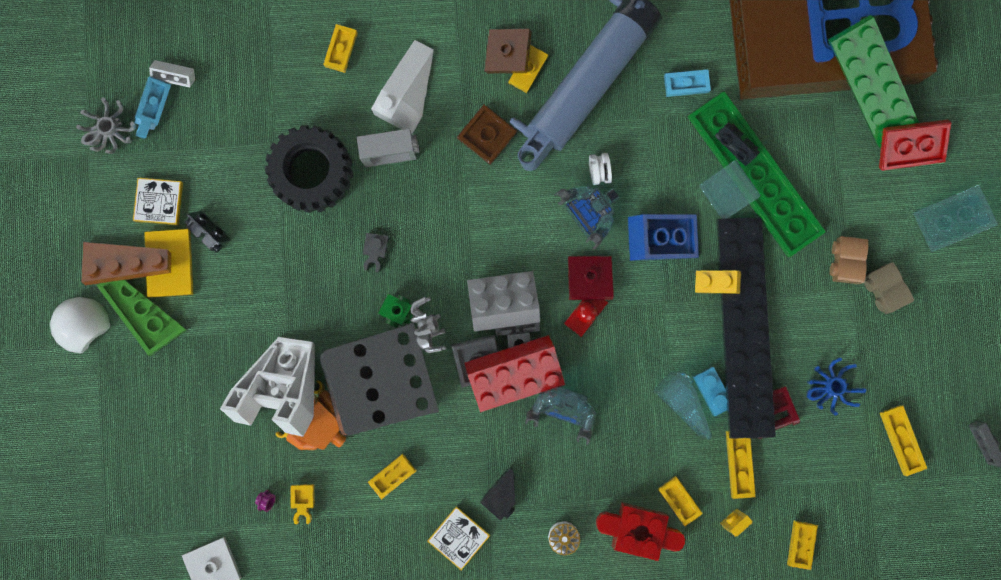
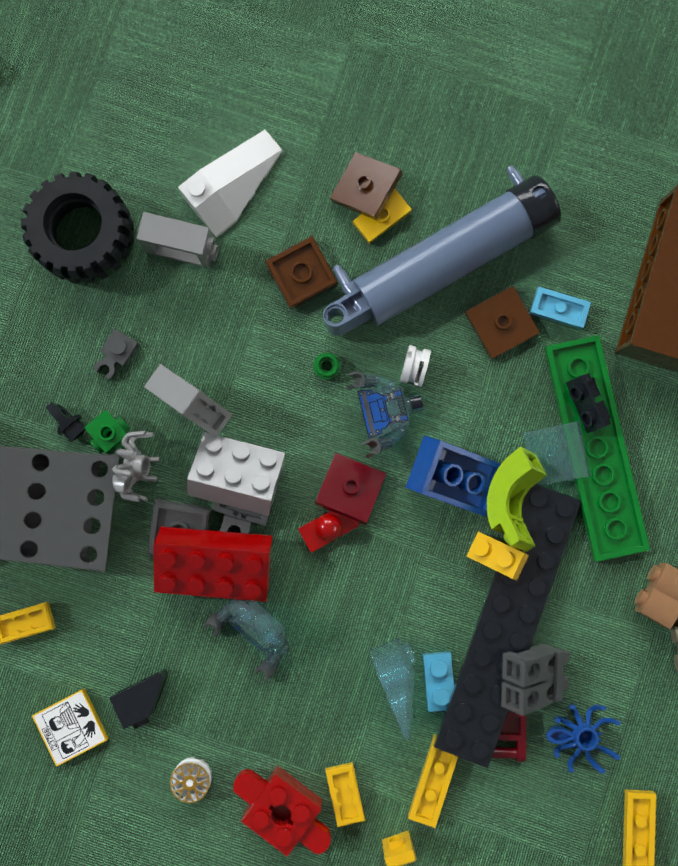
camera: 25 degrees right, 0 degrees up
yellow plate [323,24,358,73] -> none
none -> black piece [45,402,86,442]
none -> light grey window [144,364,232,438]
none -> green plate [313,353,341,380]
none -> reddish brown plate [465,286,540,360]
none -> lime arch [487,447,547,552]
none -> dark grey hips [501,643,570,716]

